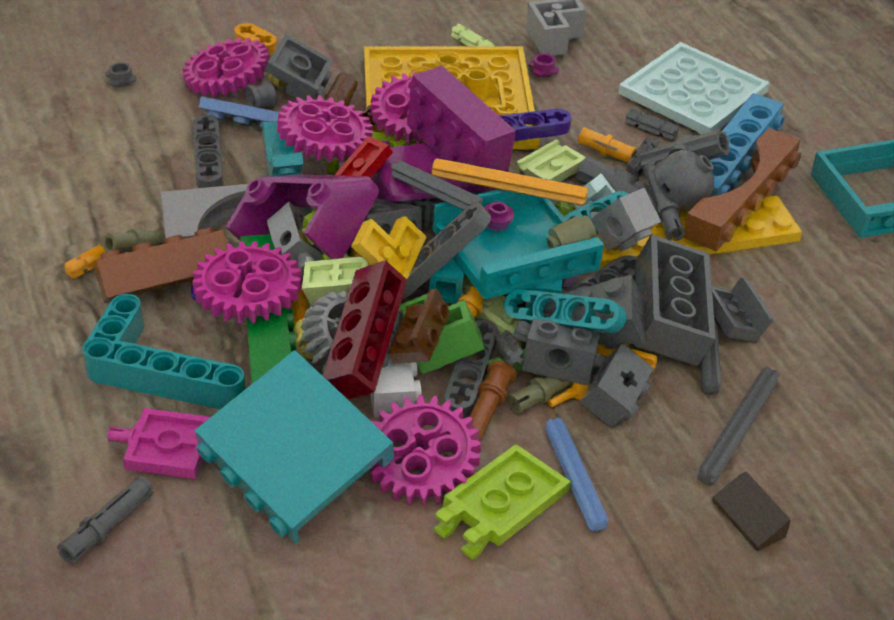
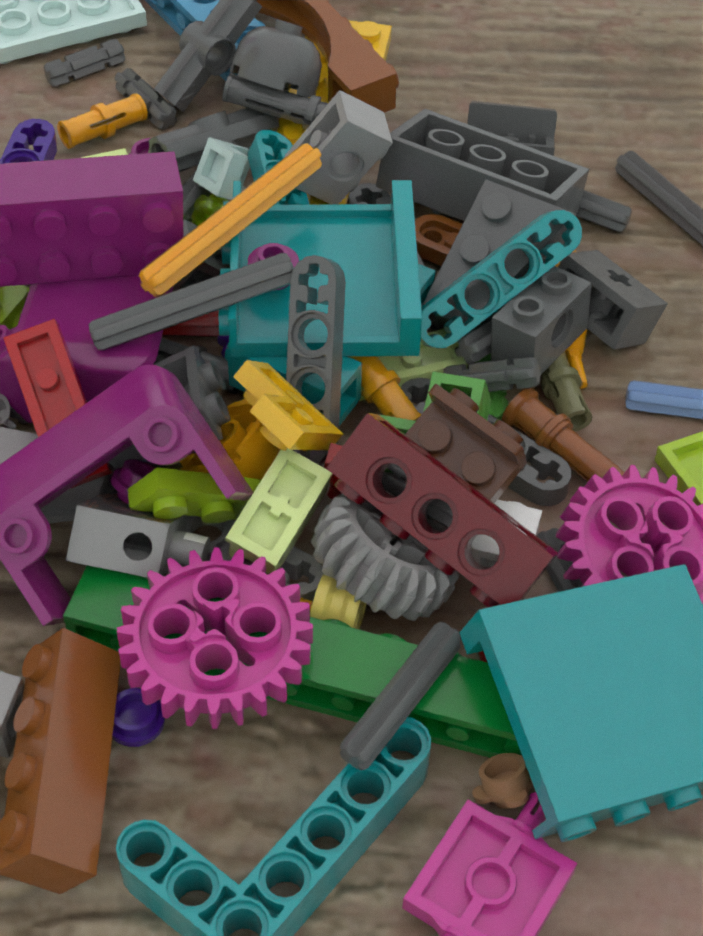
camera: 65 degrees left, 10 degrees up
olive brick [546,215,597,249] -> none
none -> dark grey axle [340,622,461,770]

